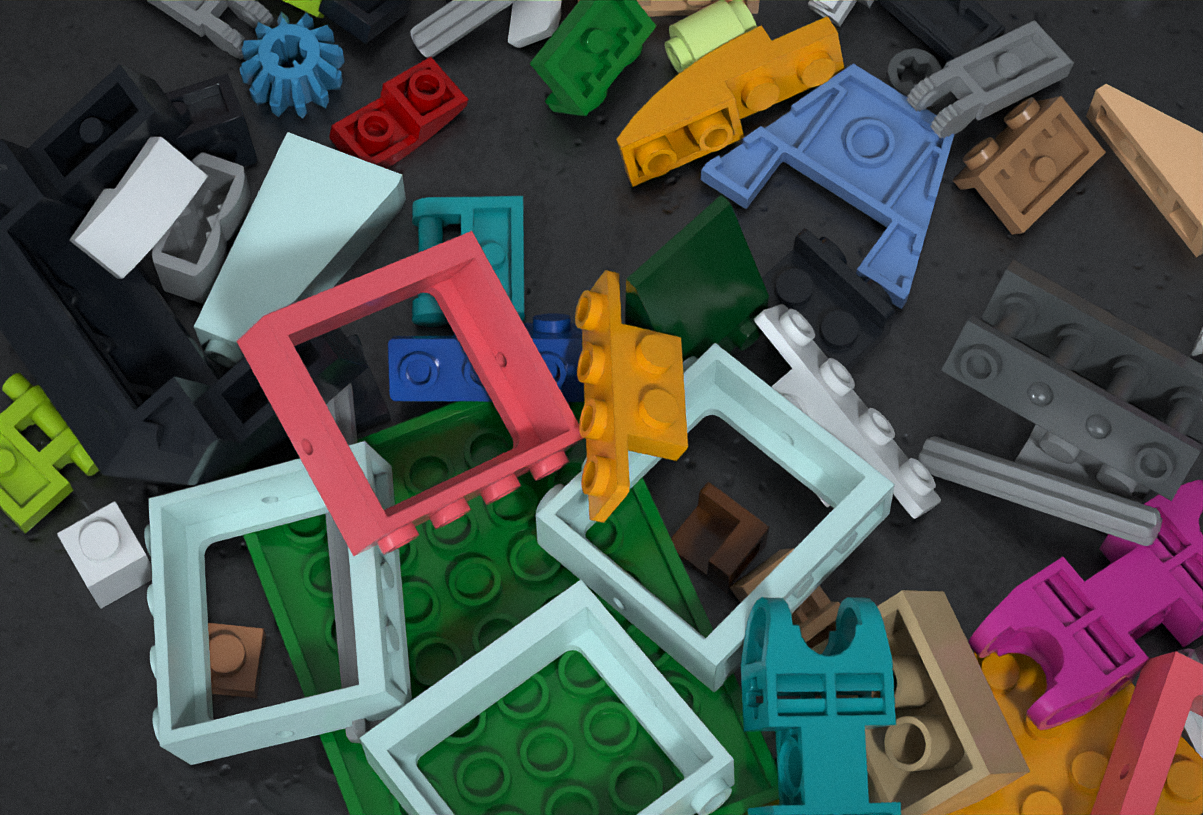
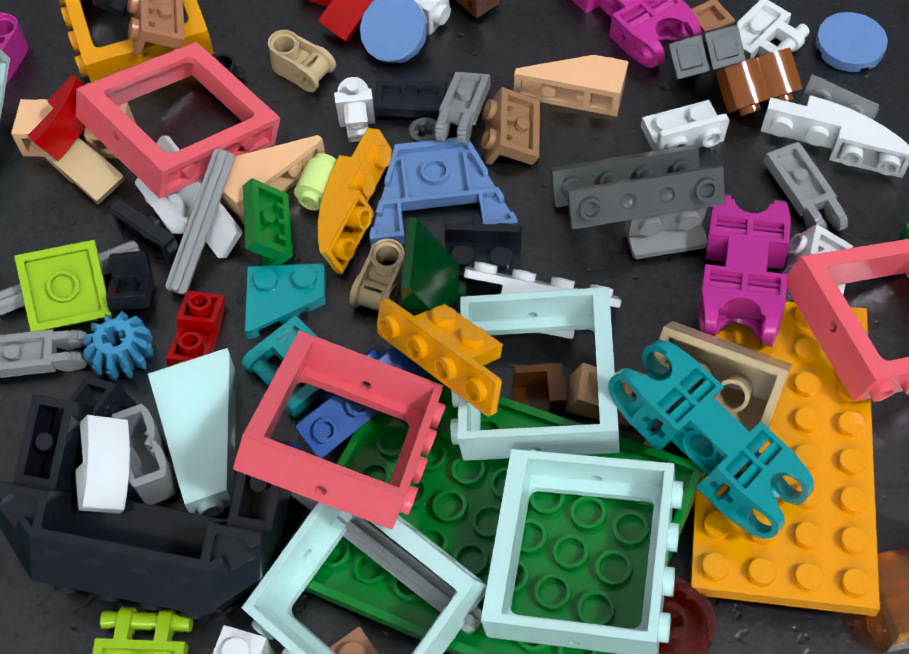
camera: 40 degrees left, 10 degrees down
light grey axle [918,436,1162,546] -> none
none -> teal wing [245,263,326,339]
none -> tan piece [349,238,405,311]

